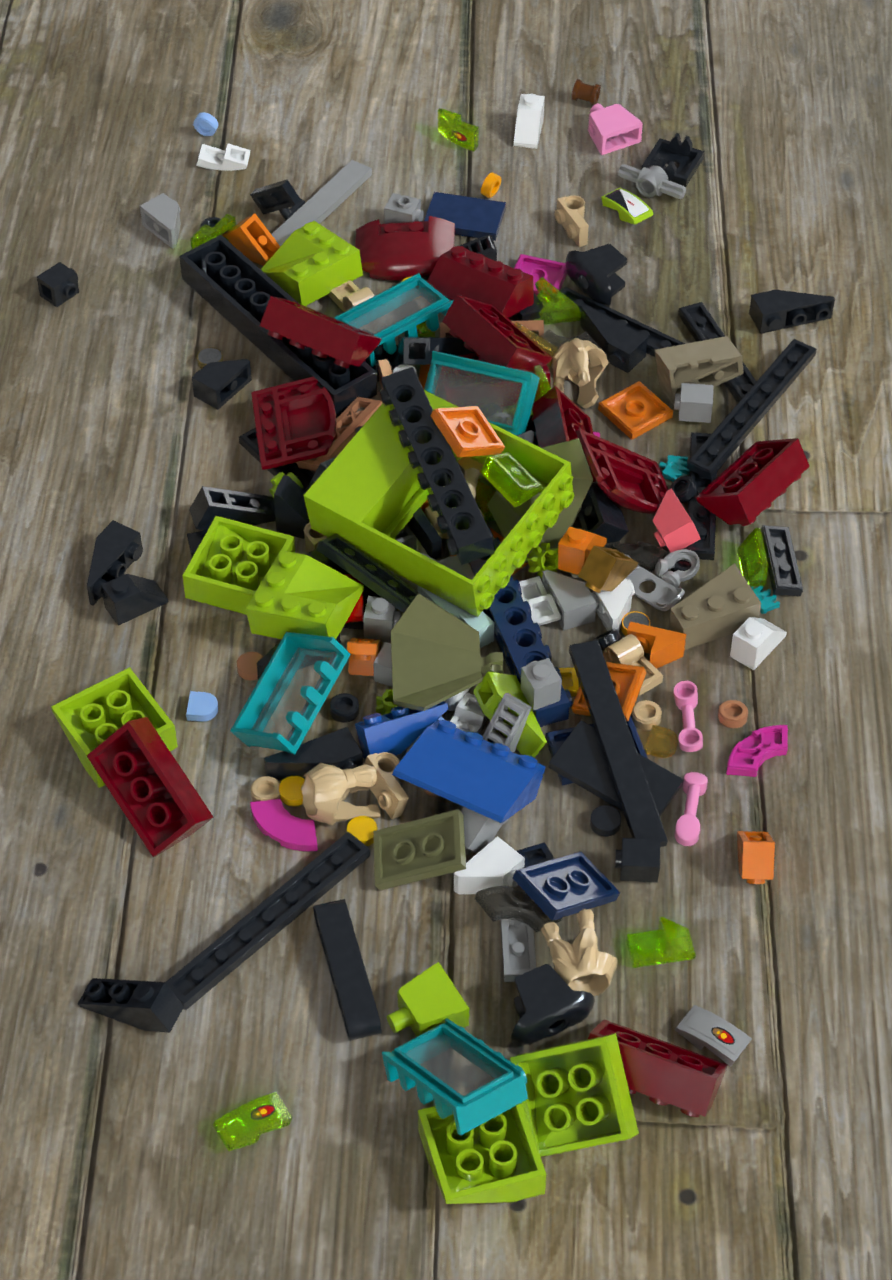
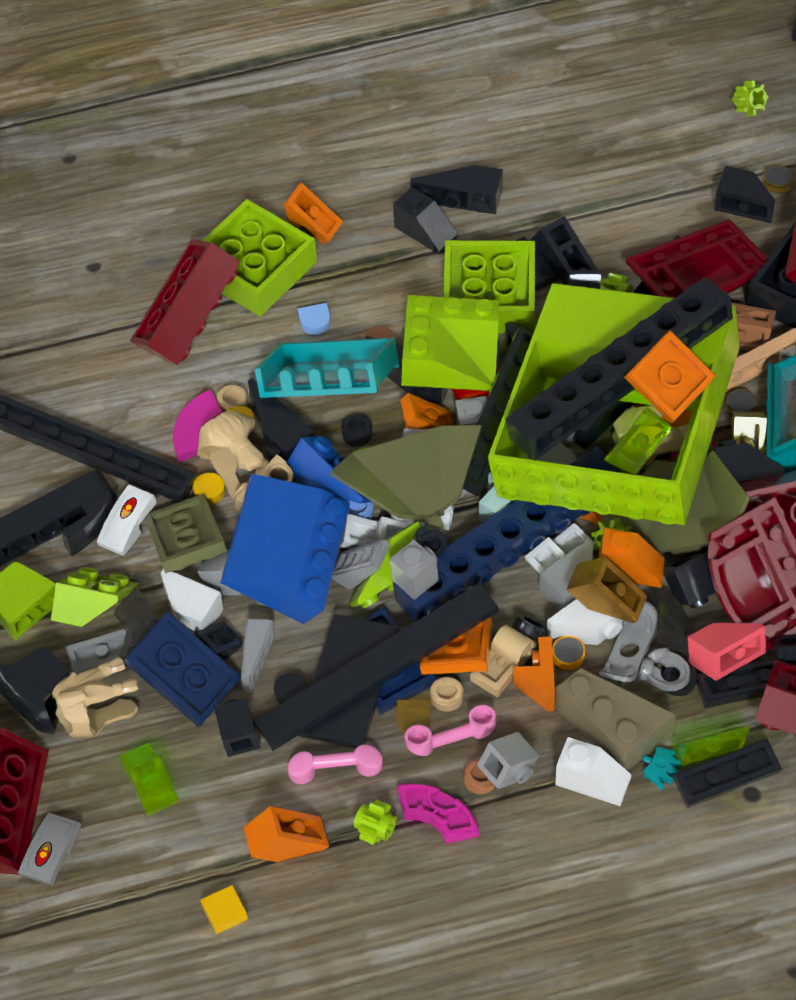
camera: 75 degrees right, 5 degrees up
none -> lime slope [51,567,139,627]
none -> black slope [61,490,114,557]
none -> white slope [97,485,157,556]
none -> yellow tile [200,885,248,934]
none -> light grey slope [241,619,274,693]
none -> orange slope [284,182,344,245]
none -> lime gear [354,799,397,845]
none -> black tile [413,525,447,557]
none -> light grey brick [477,732,539,789]
none -> lime gear [732,80,769,116]

